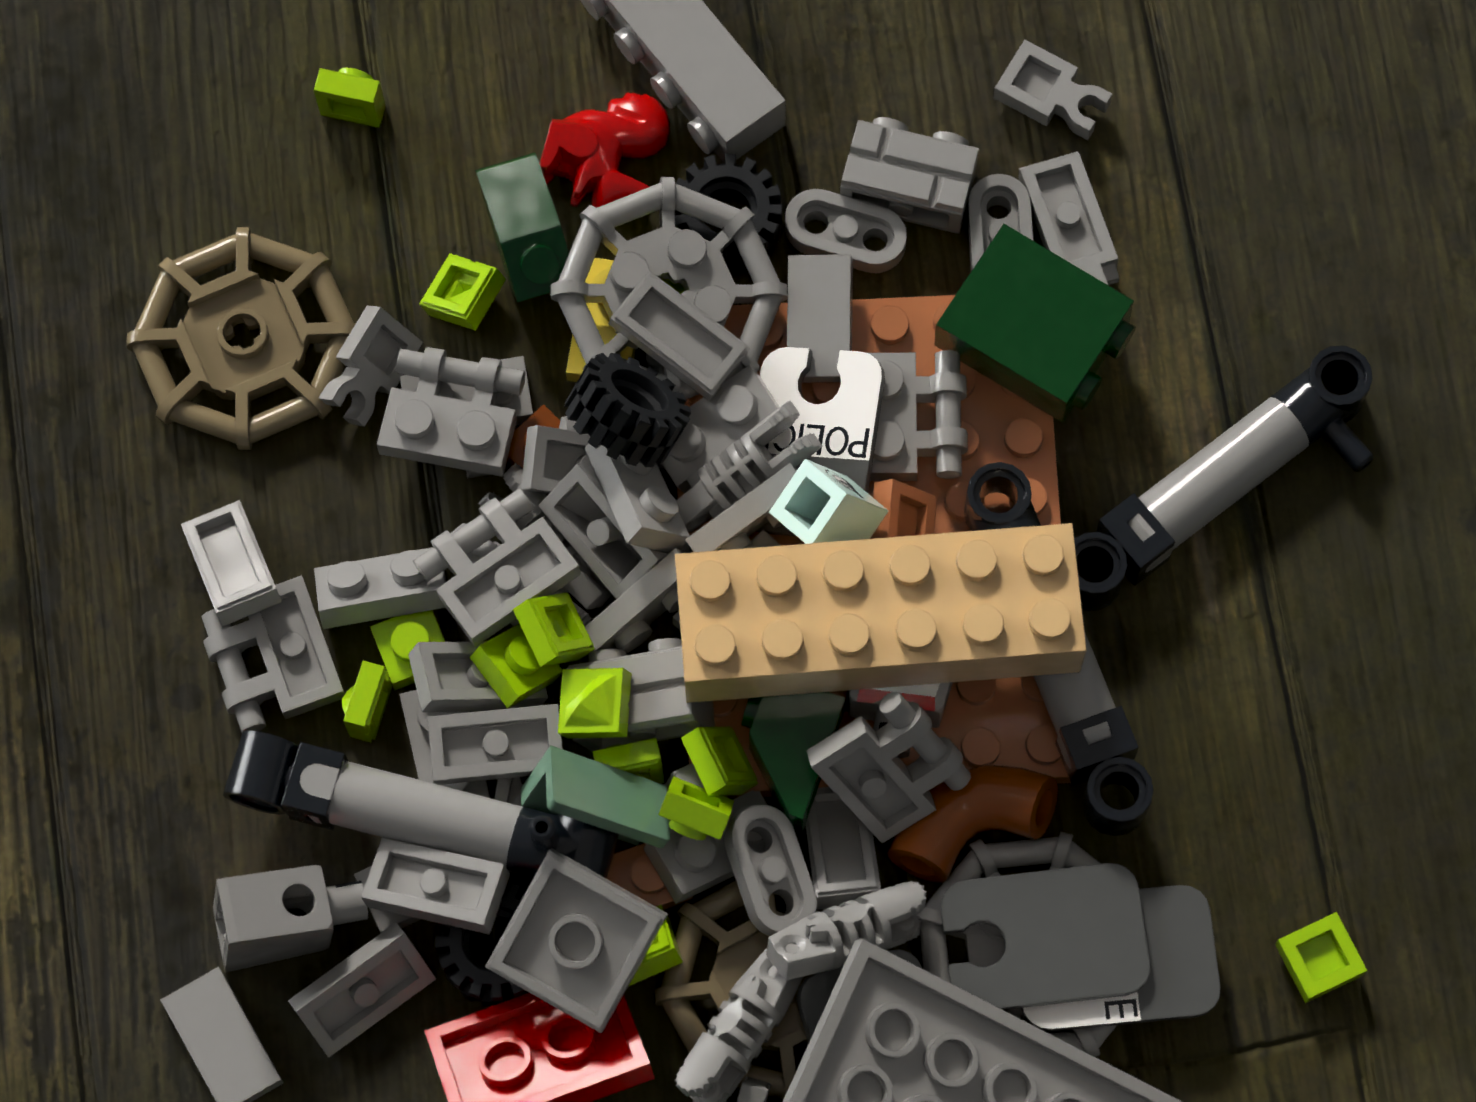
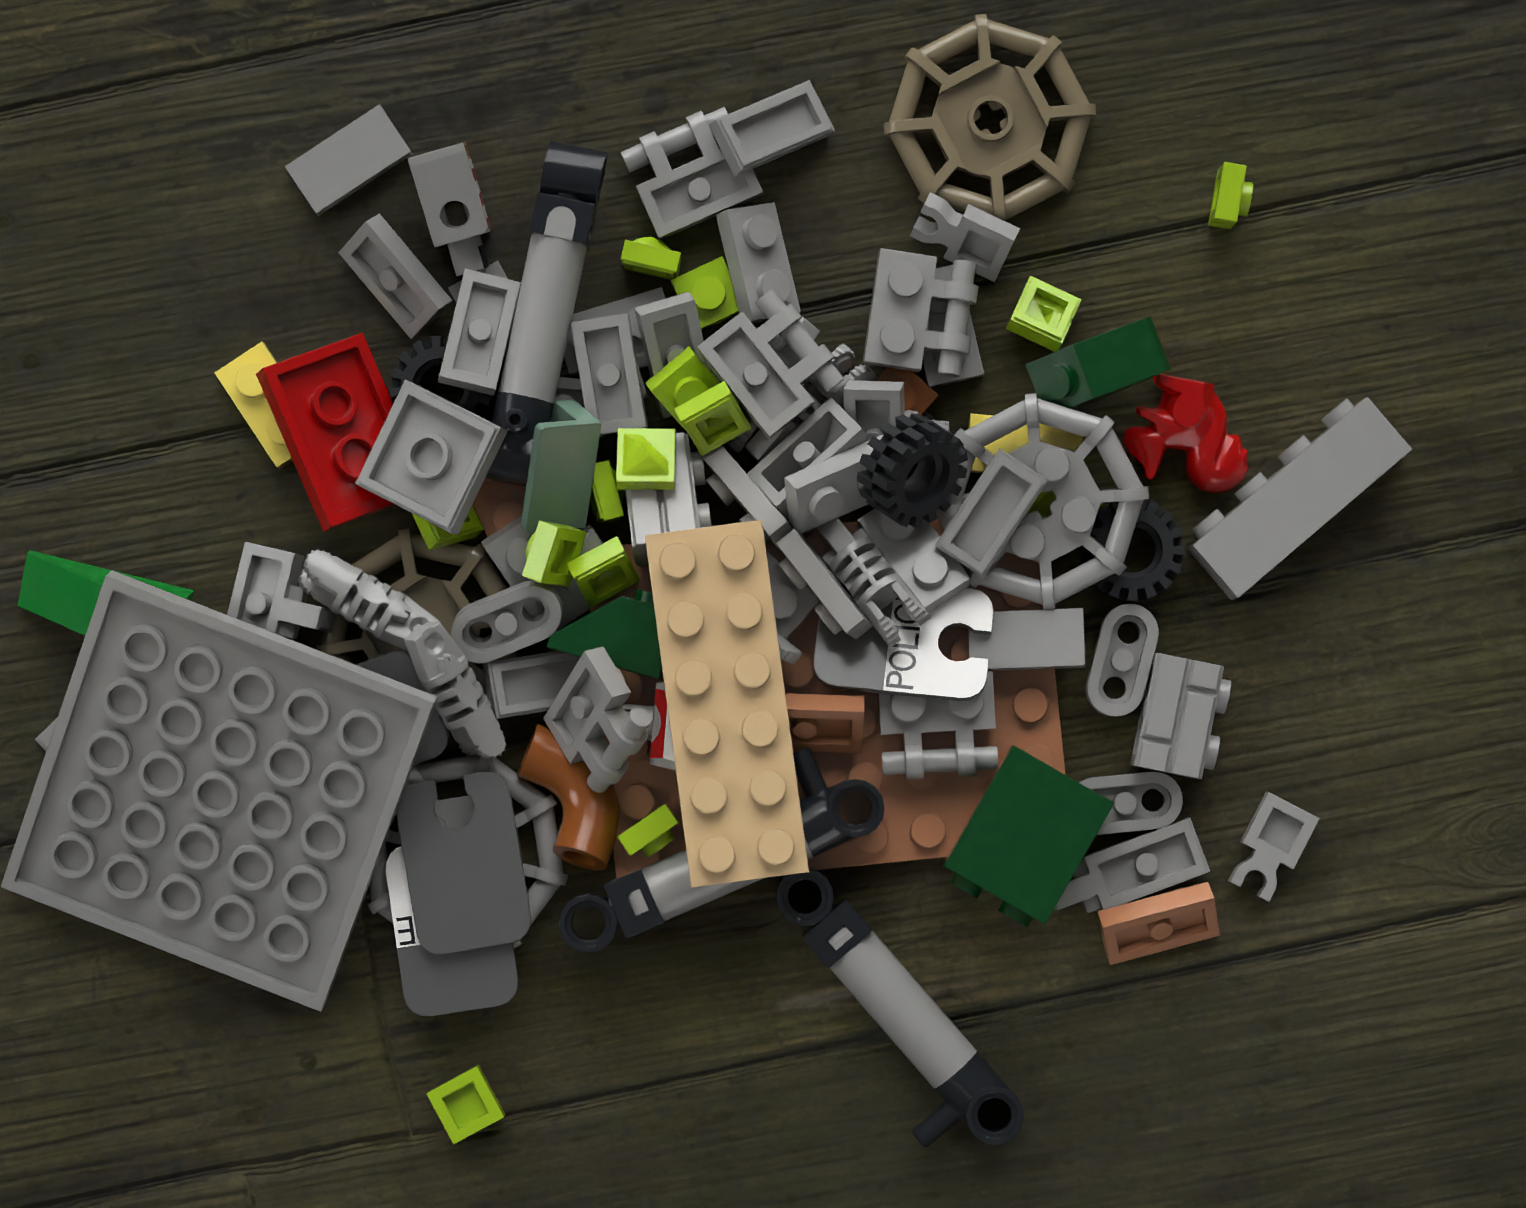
camera: 80 degrees right, 15 degrees up
light aqua brick [769,459,889,544] -> none
none -> lime plate [618,803,679,858]
none -> nougat plate [1097,882,1220,965]

